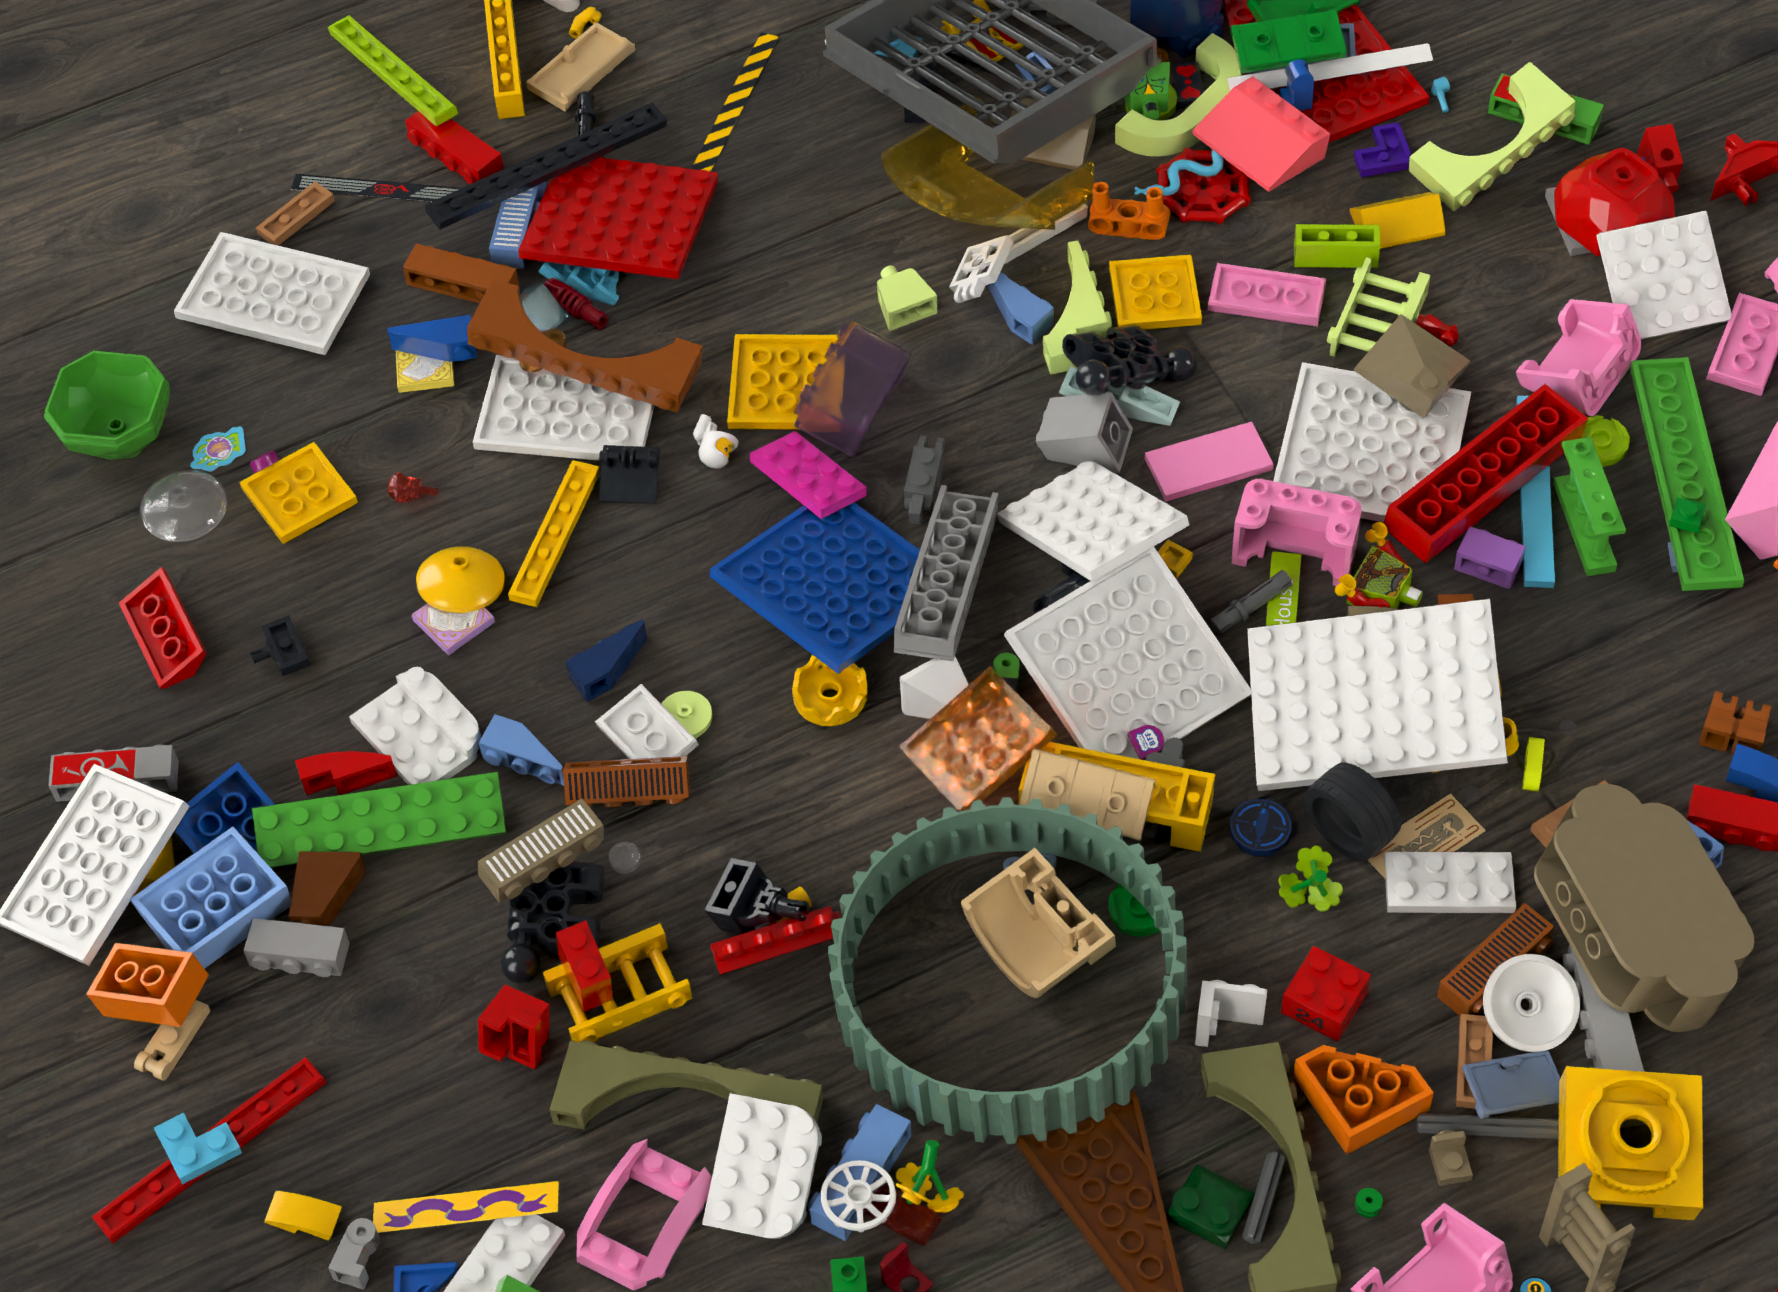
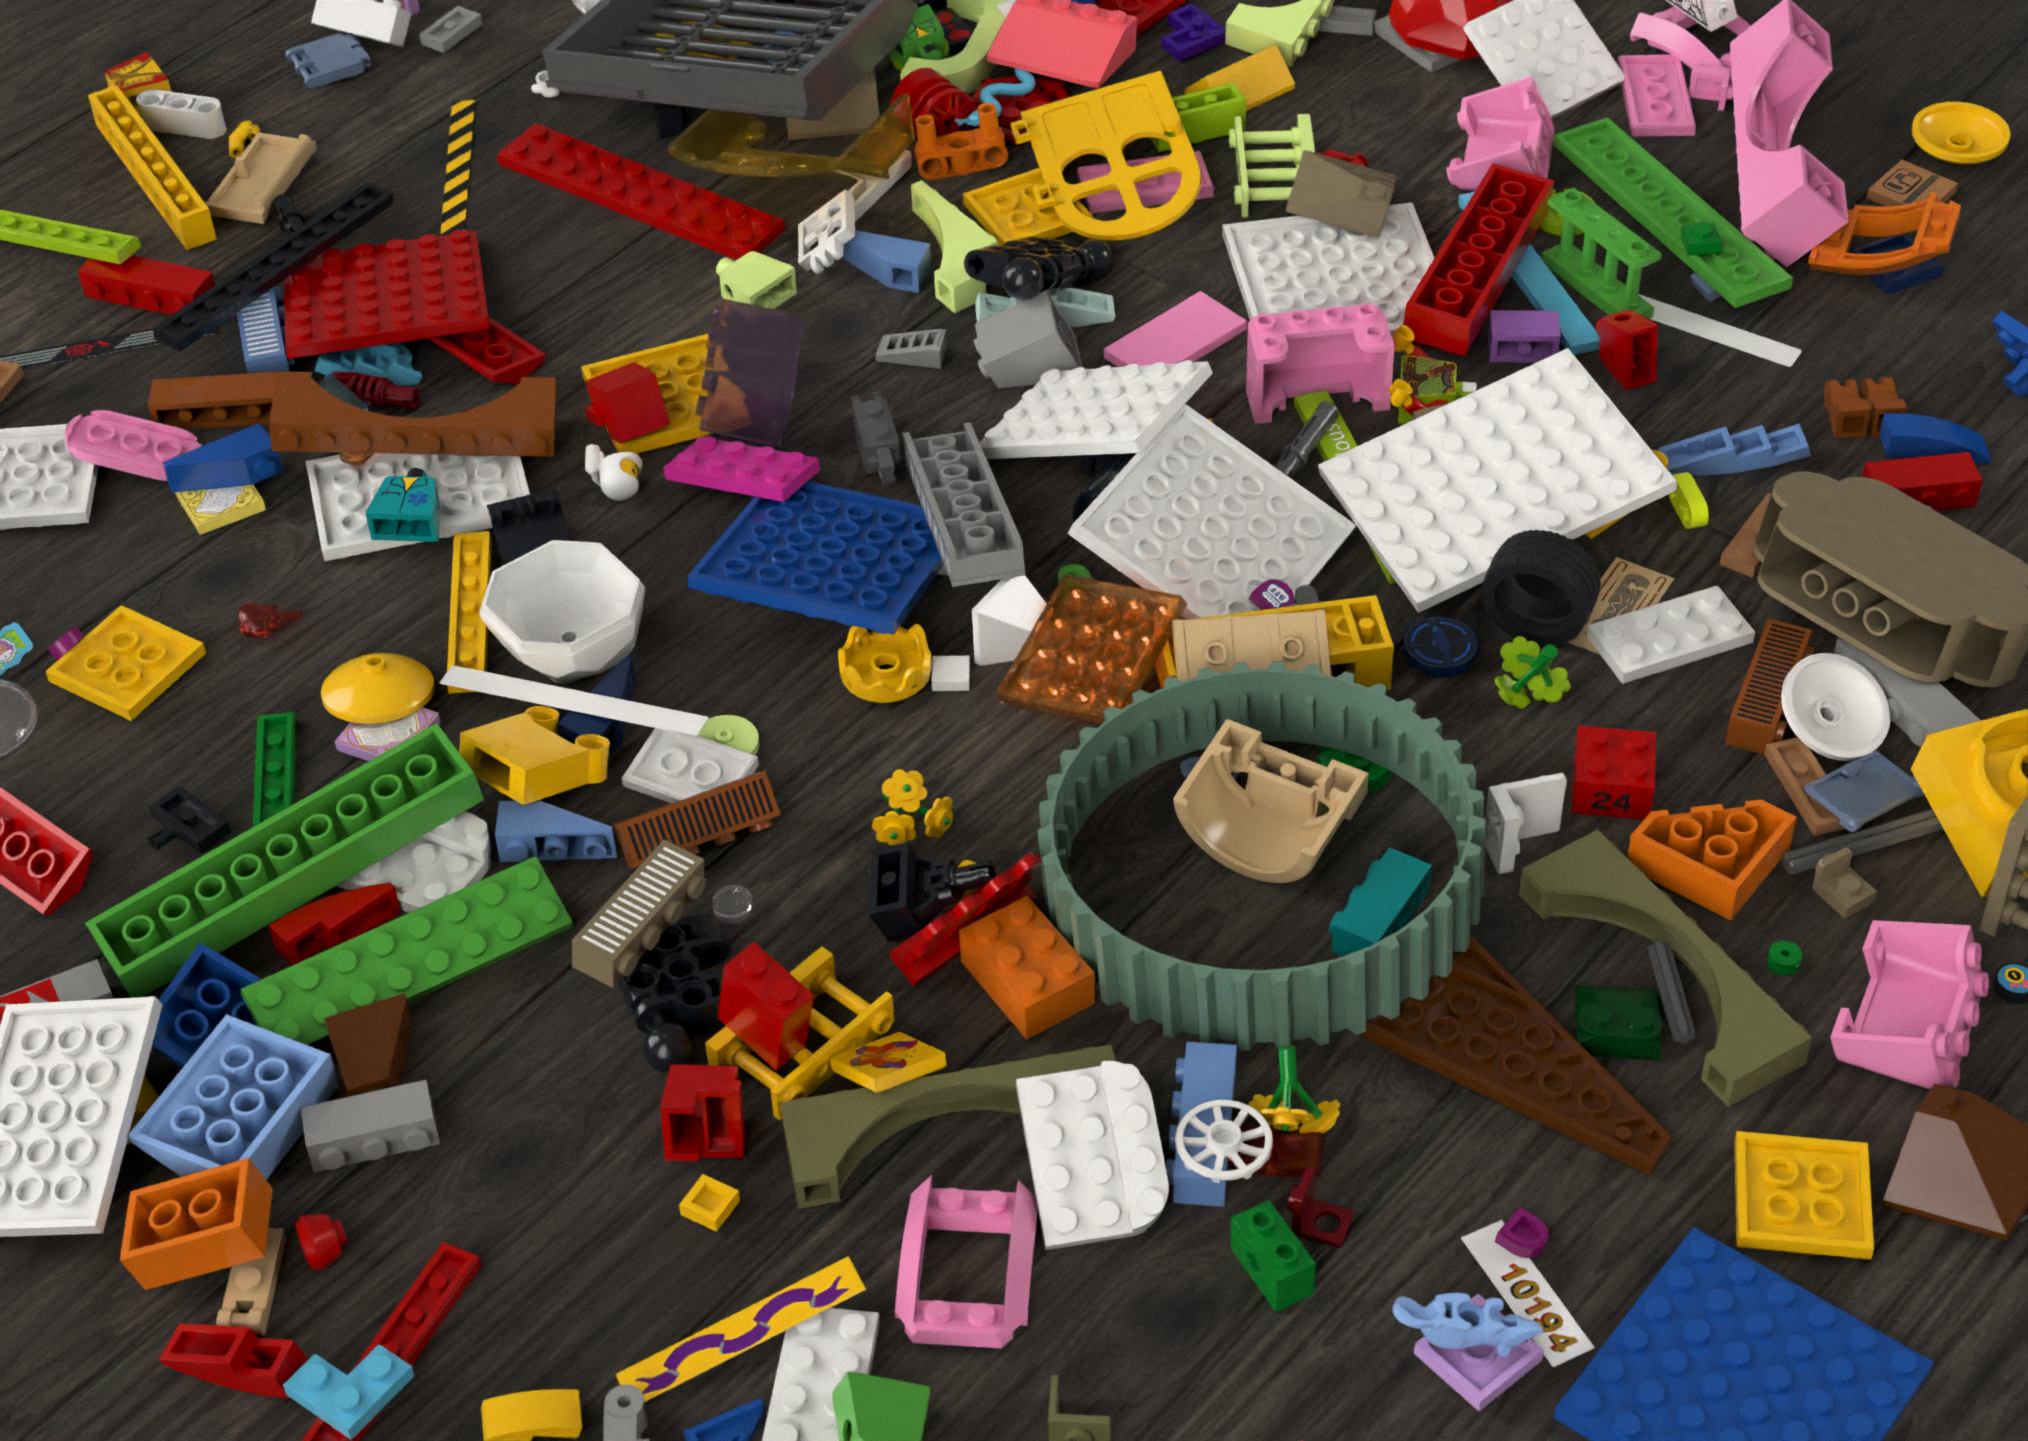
camera: 25 degrees left, 10 degrees down
none -> bright pink tile [65,410,202,481]
none -> bright green brick [85,723,484,998]
none -> red slope [159,1323,308,1399]
none -> green tile [253,712,297,827]
none -> red cone [294,1214,348,1272]
none -> teal torso [365,468,440,542]
none -> red slope [428,317,545,385]
none -> white sticker [440,665,709,736]
none -> yellow piece [459,706,610,805]
none -> white rock [479,540,645,684]
none -> red plate [497,123,785,260]
none -> red plate [584,362,670,444]
none -> yellow plate [679,1174,740,1232]
none -> yellow tile [830,1032,947,1093]
none -> yellow plant [872,769,953,846]
none -> light grey slope [875,329,948,369]
none -> red wheel [890,68,974,139]
none -> white tile [932,655,970,691]
none -> orange brick [959,896,1095,1040]
none -> yellow door [1010,70,1202,241]
none -> light grey tile [1318,6,1376,36]
none -> teal brick [1329,847,1432,956]
none -> red torso [1595,310,1658,390]
none -> white sticker [1639,294,1802,367]
none -> medium blue slope [1658,424,1811,476]

